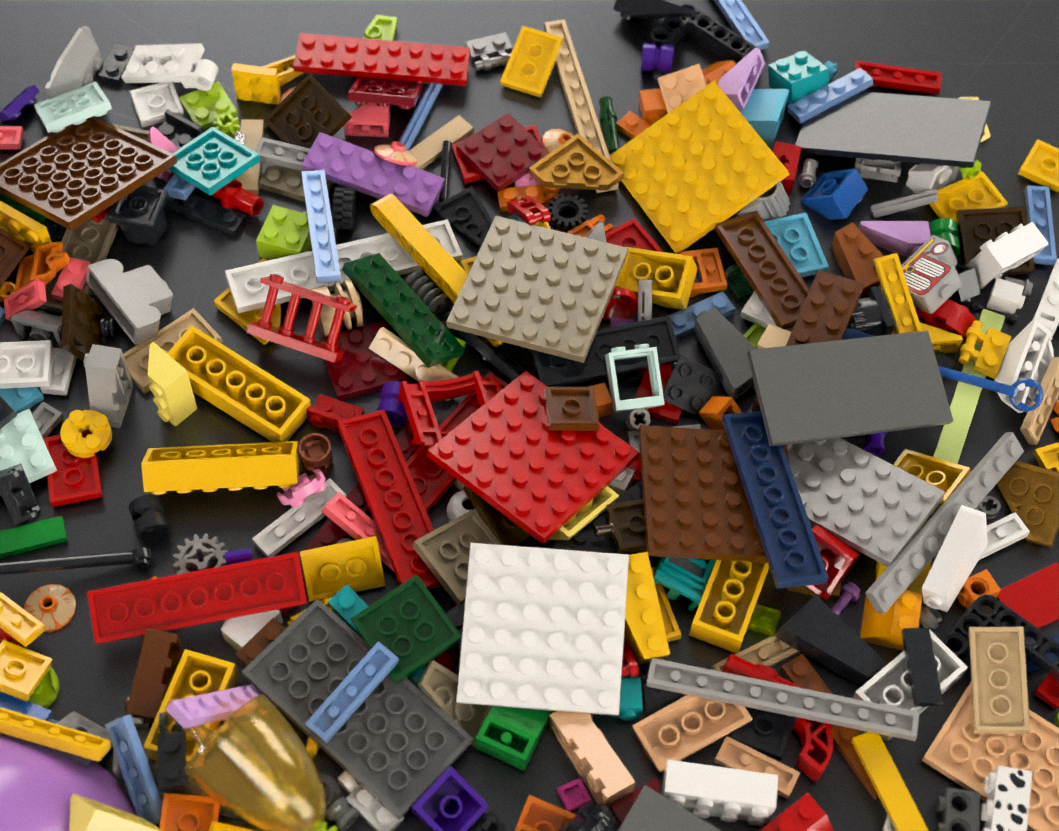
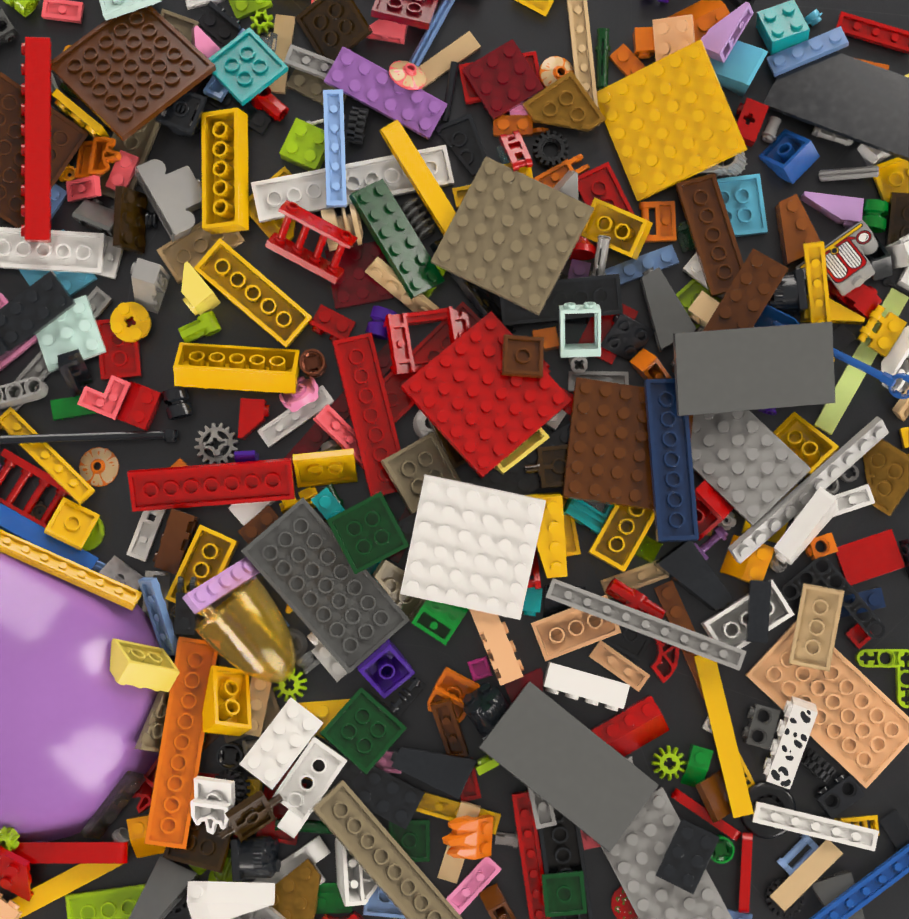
camera: 10 degrees right, 25 degrees up
medium blue plate [305,641,399,744] -> none
none -> coral plate [77,375,131,420]
none -> red slope [116,380,163,431]
none -> white plate [126,509,167,562]
none -> lime piece [178,311,221,343]
none -> yellow brick [201,107,249,235]
none -> red slope [238,398,270,440]
none -> white plate [718,512,736,530]

